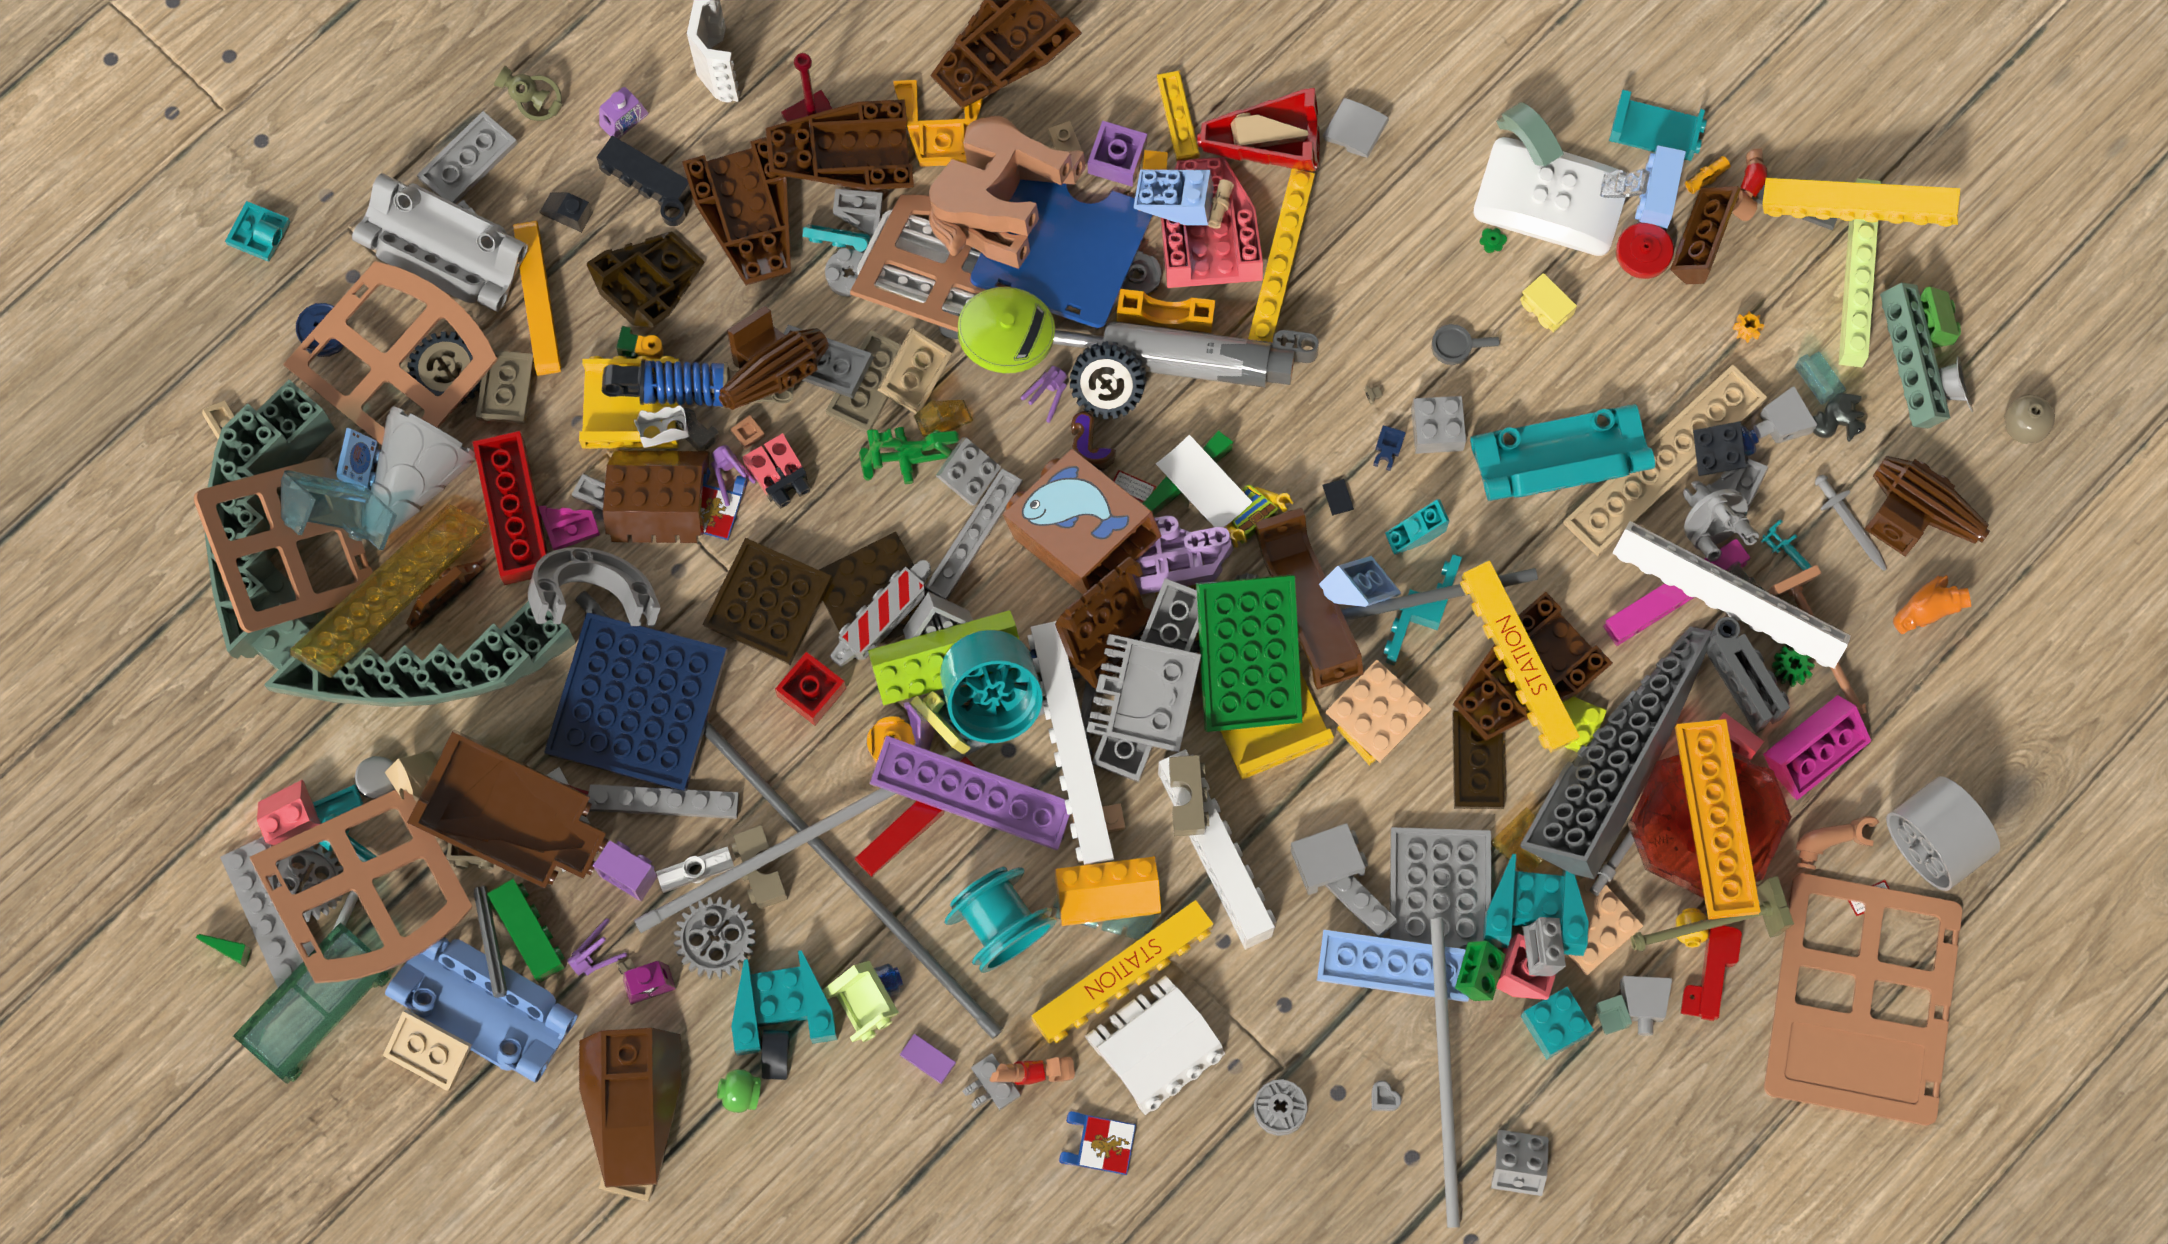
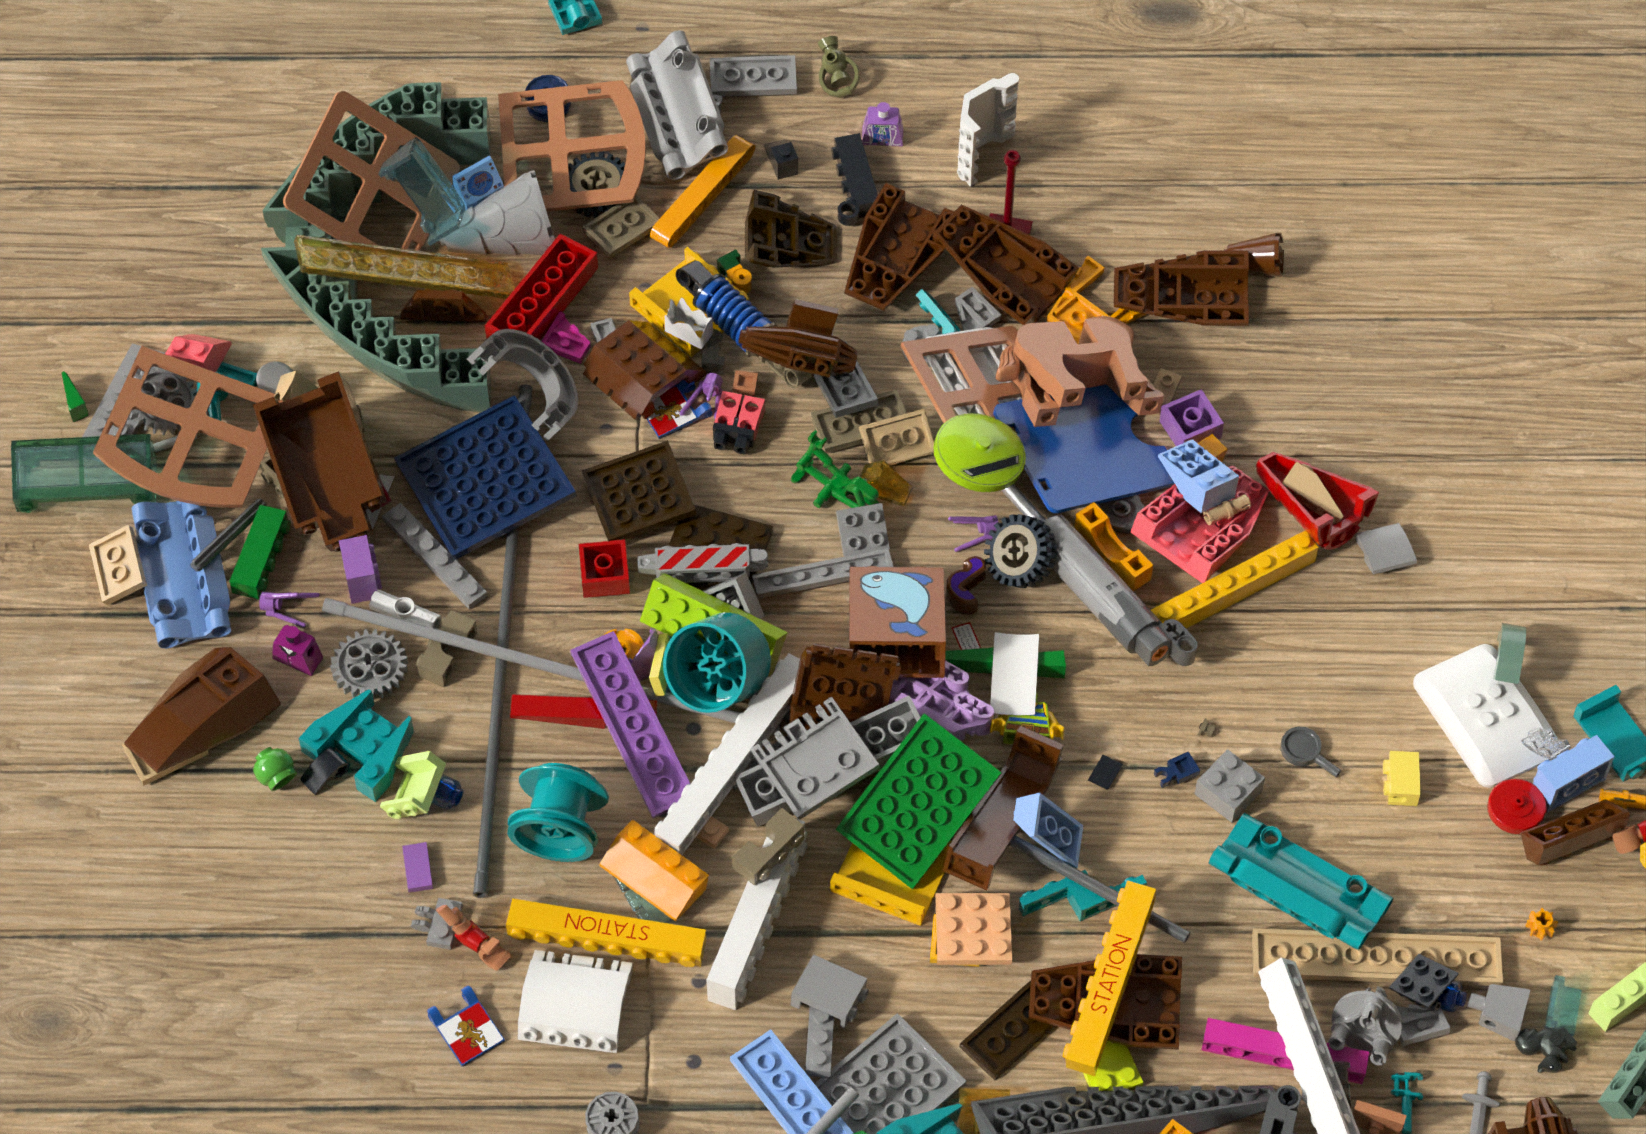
camera: 45 degrees right, 15 degrees down
yellow tile [1156,70,1200,162] -> none
teal slope [1385,499,1449,554] -> none
green plant [1479,228,1507,253] -> none

